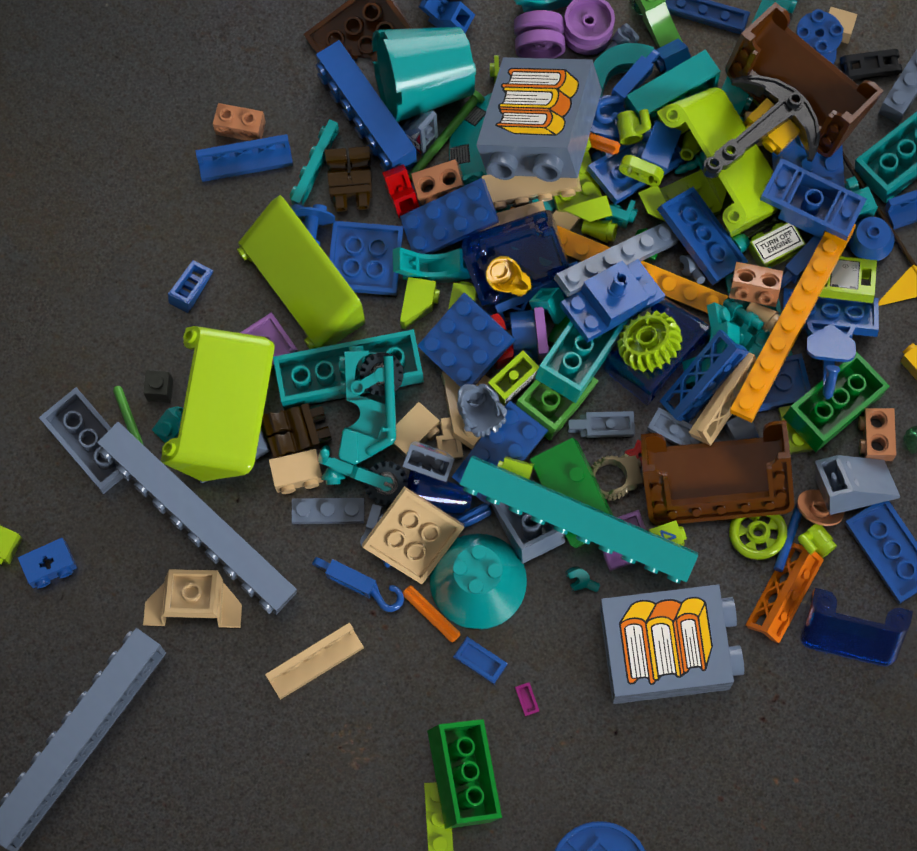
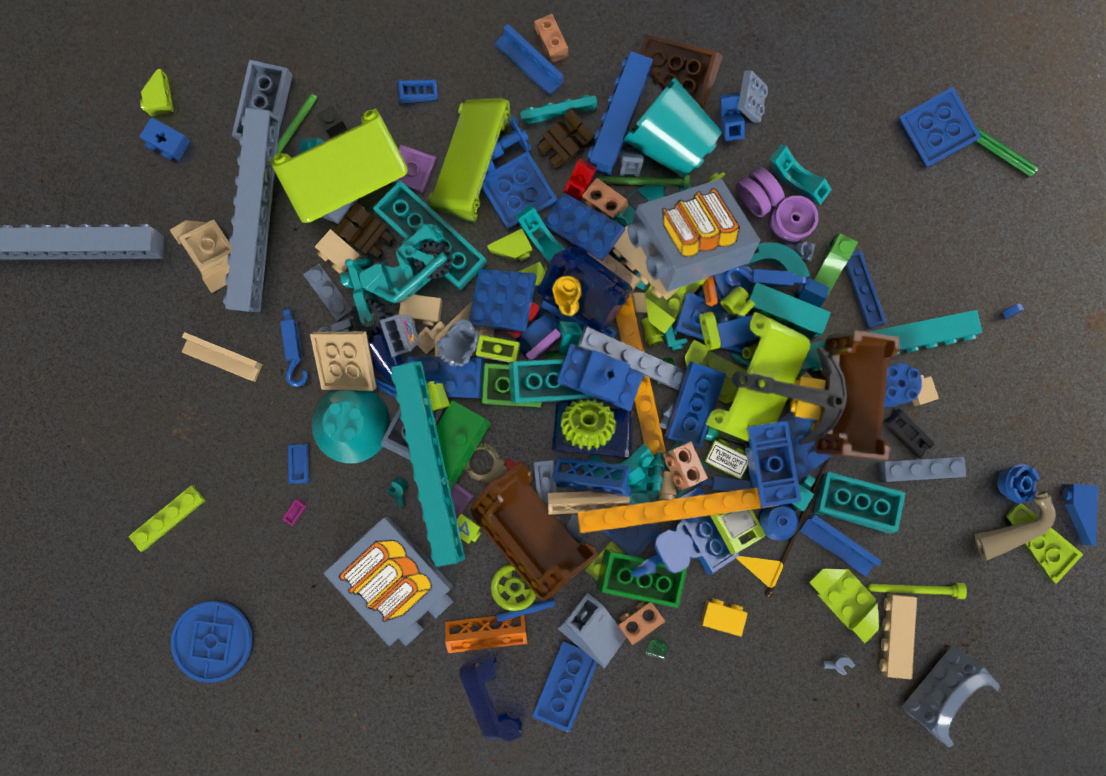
camera: 50 degrees right, 10 degrees up
orange axle [403,585,461,643] -> none
green brick [427,719,502,829] -> none
sand blue hinge [568,411,635,438] -> none
nougat dish [797,489,844,526] -> none
lime piece [798,524,837,558] -> none

